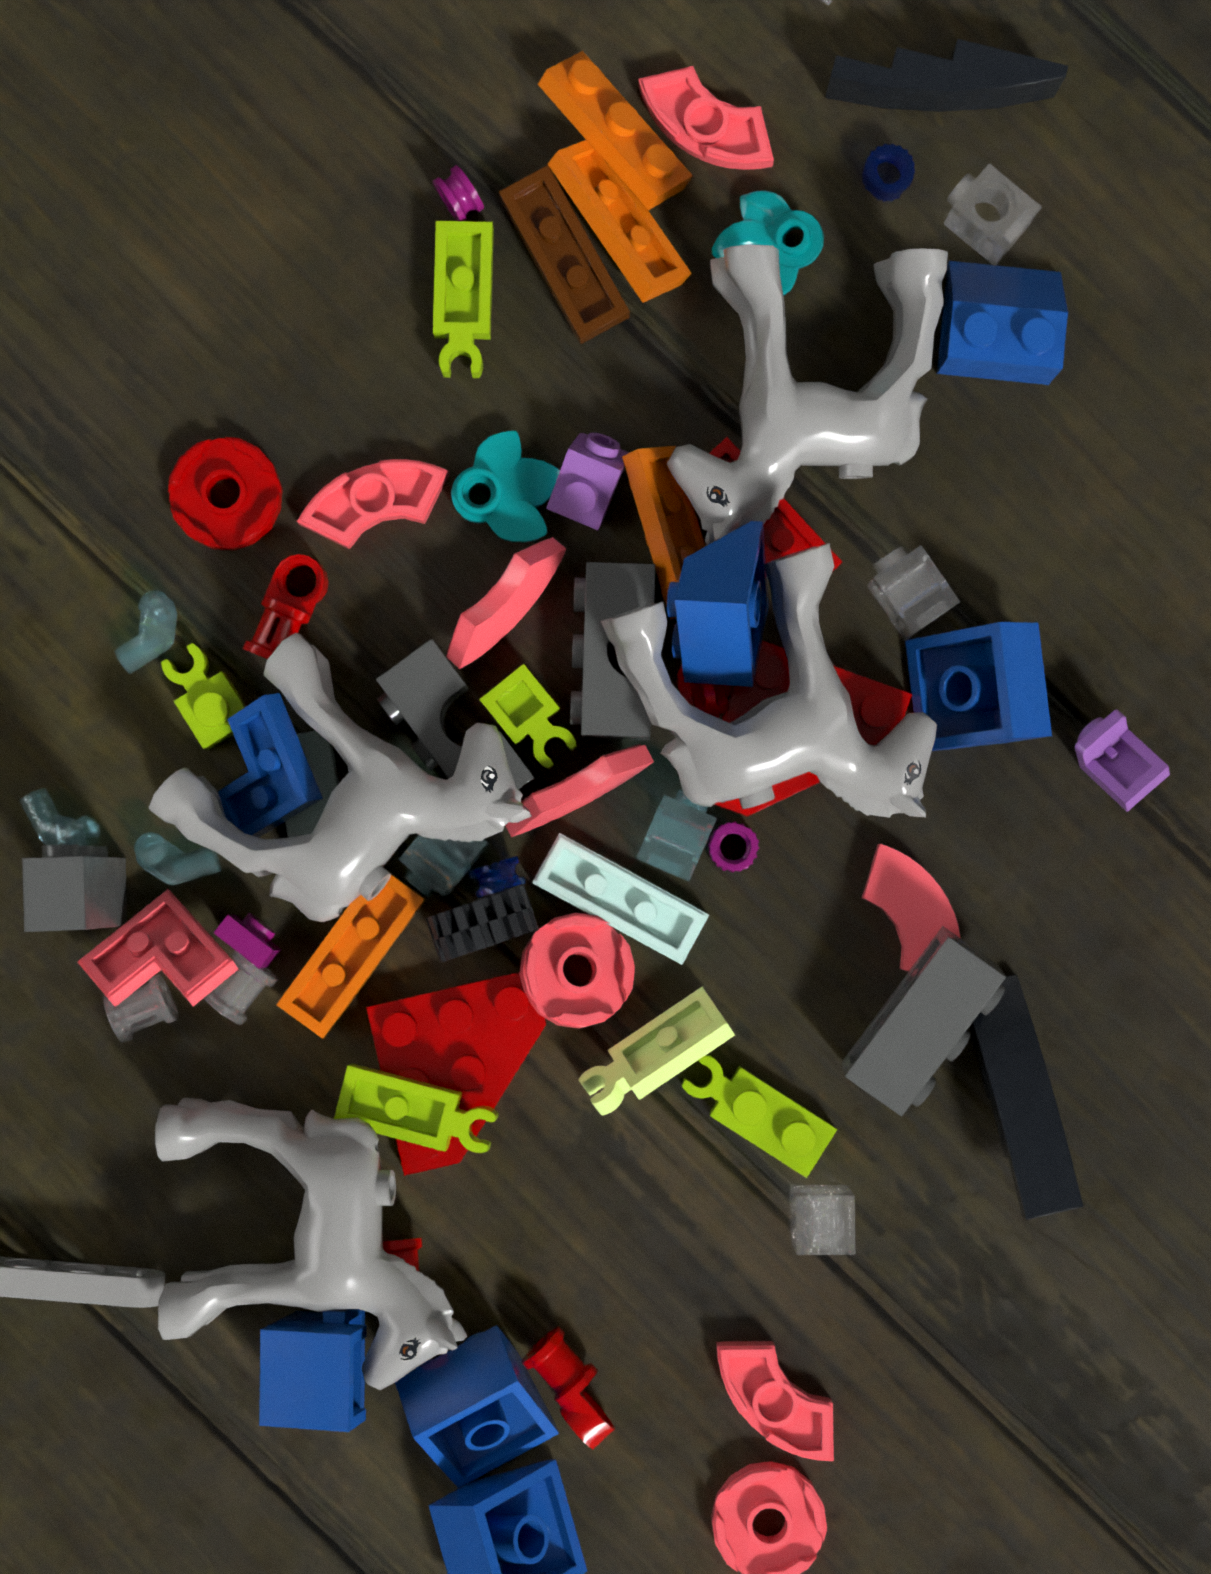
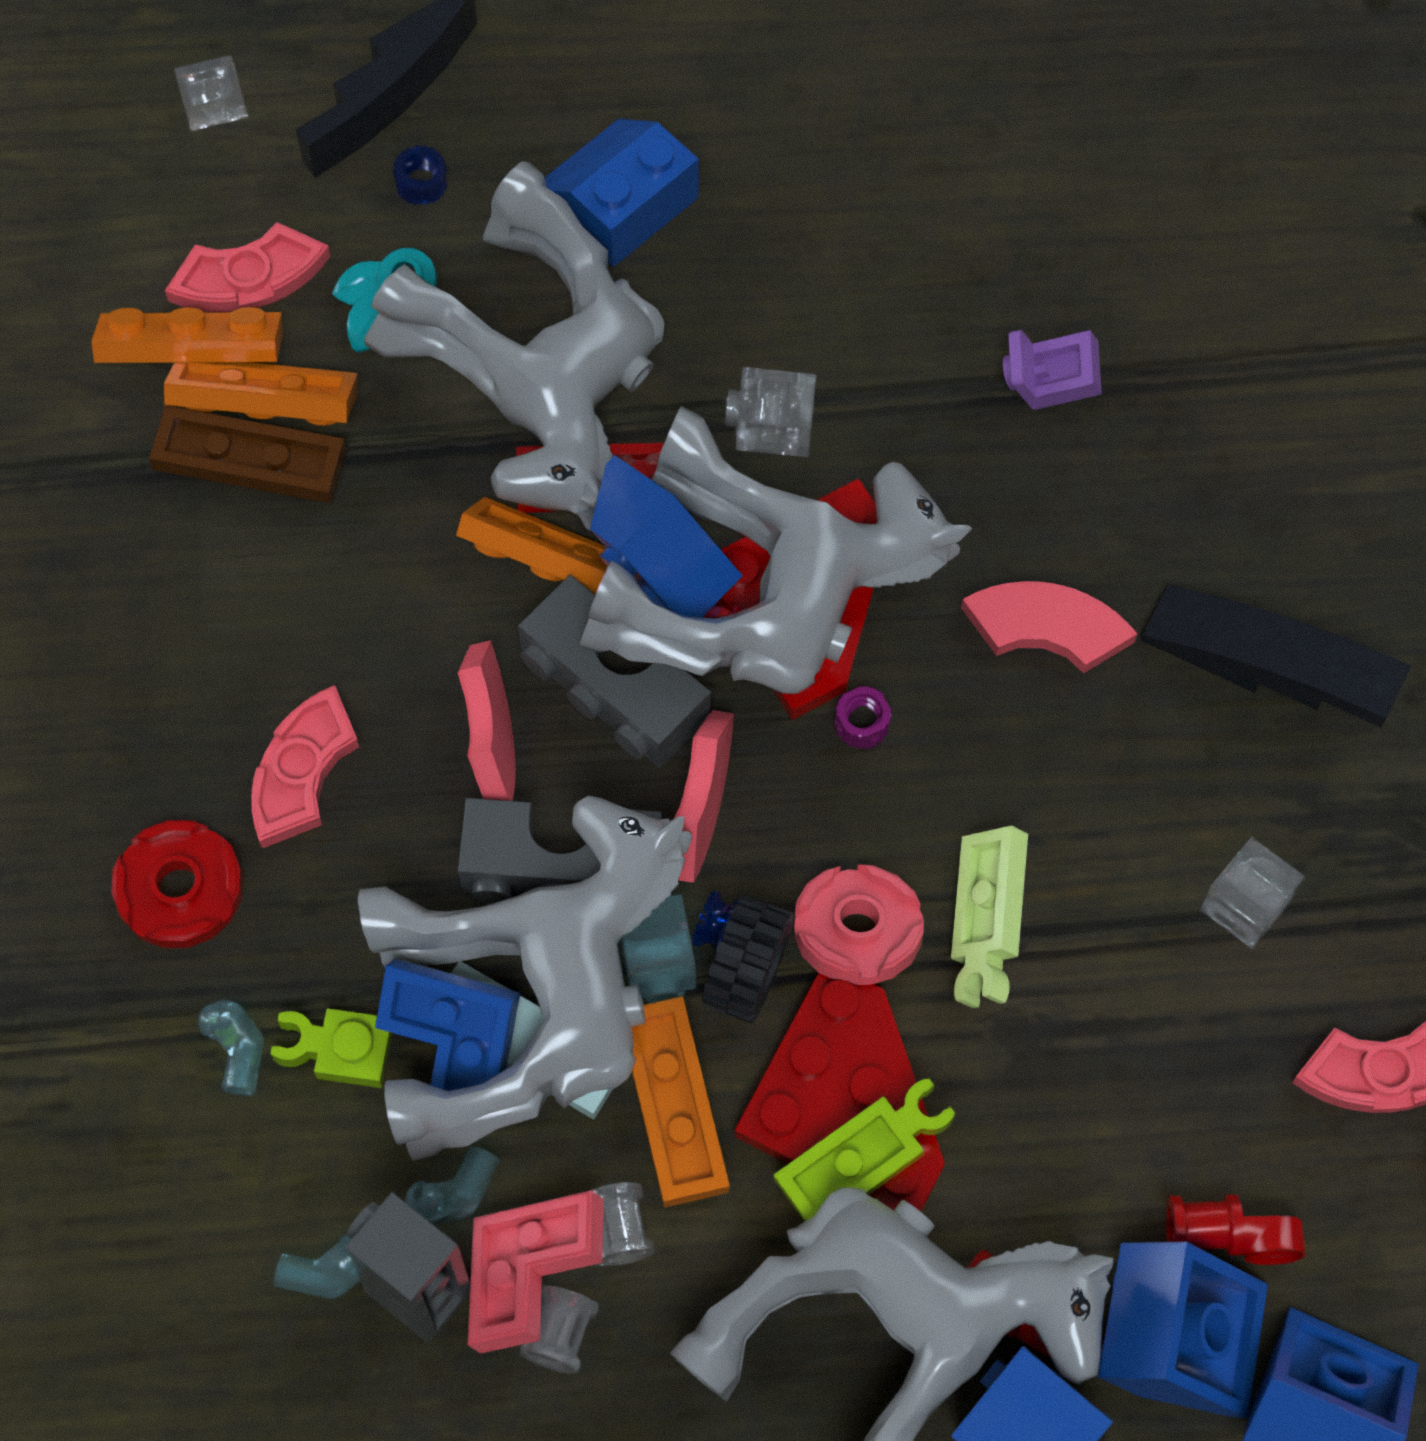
camera: 50 degrees left, 20 degrees down
magenta plate [214,913,281,969] -> none
red connector [242,554,329,659] -> none
magenta bush [433,165,484,221] -> none
lime plate [433,221,494,378] -> none
teal plate [451,431,560,542] -> none
lime plate [479,664,577,769] -> none
light aqua tile [532,833,709,965] -> none
medium lavender bracket [546,433,629,530] -> none
clear light blue brick [635,790,717,882] -> none
lime plate [681,1054,837,1178] -> none
dark grey brick [842,926,1006,1117] -> none
blue slope [905,622,1052,751] -> none
clear brick [944,163,1042,265] -> none

